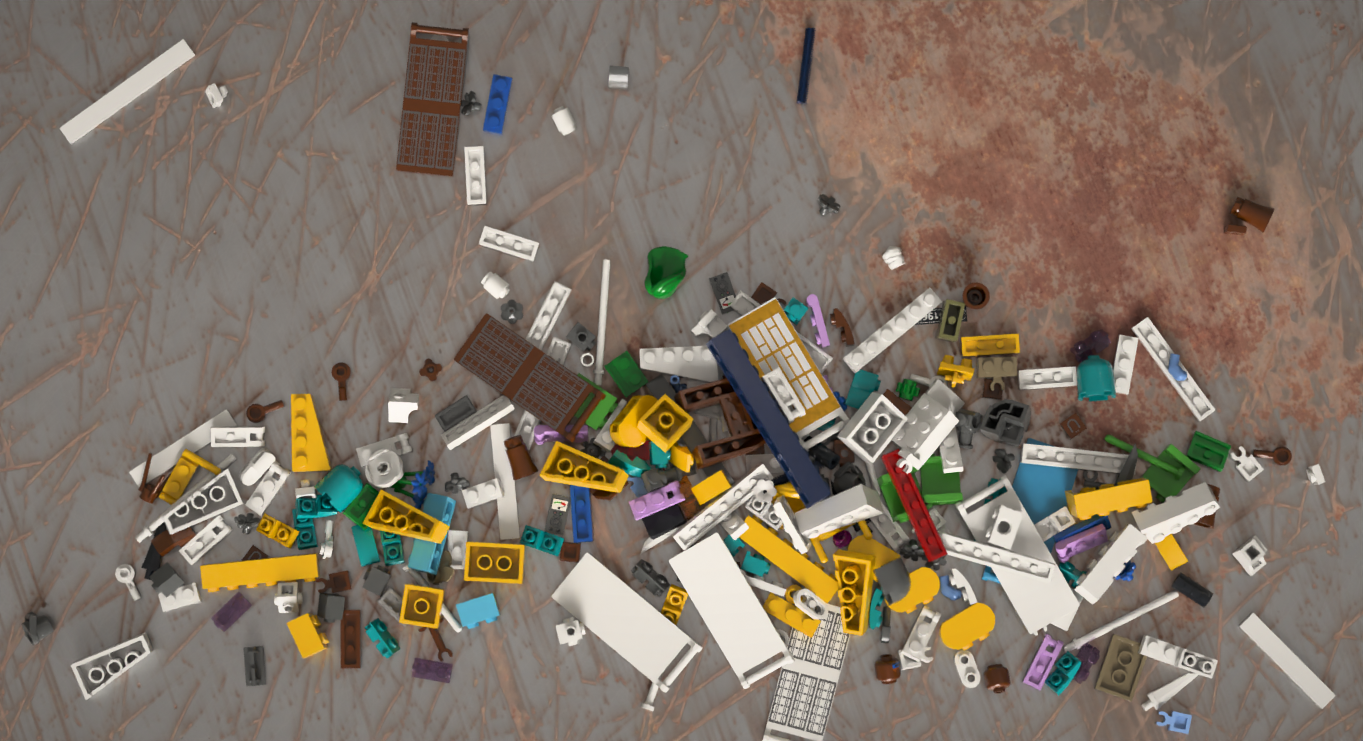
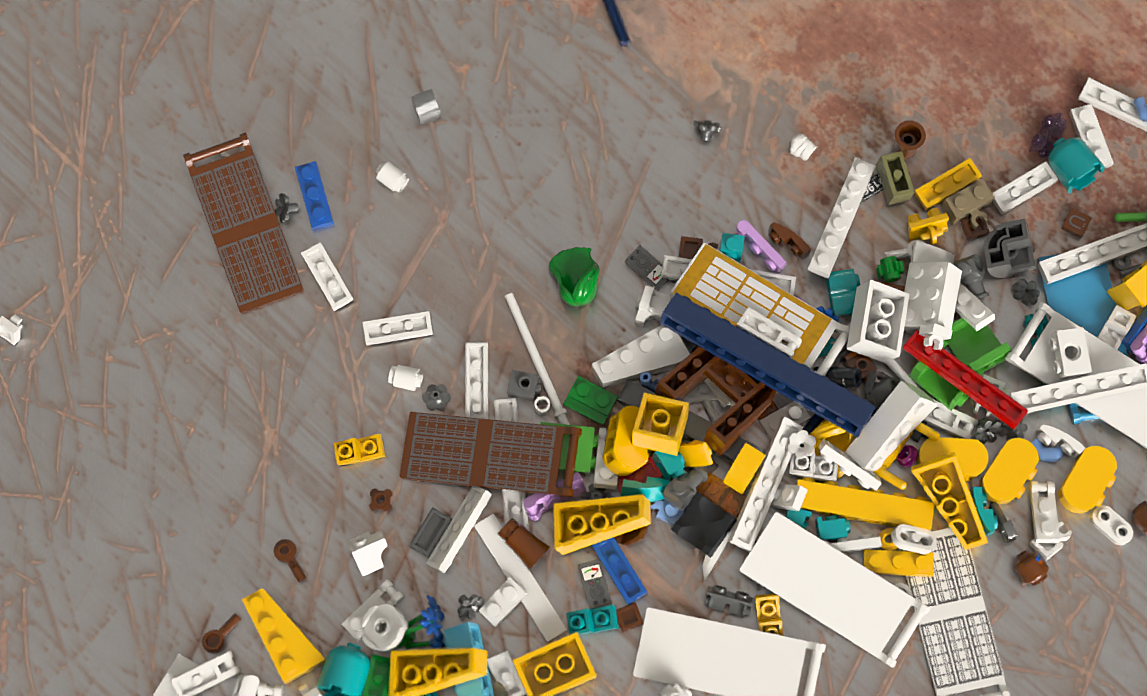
camera: 25 degrees left, 10 degrees down
lavender plate [629,481,685,520] -> none
dark grey brick [873,557,911,606] -> none
none -> yellow slope [333,434,386,465]

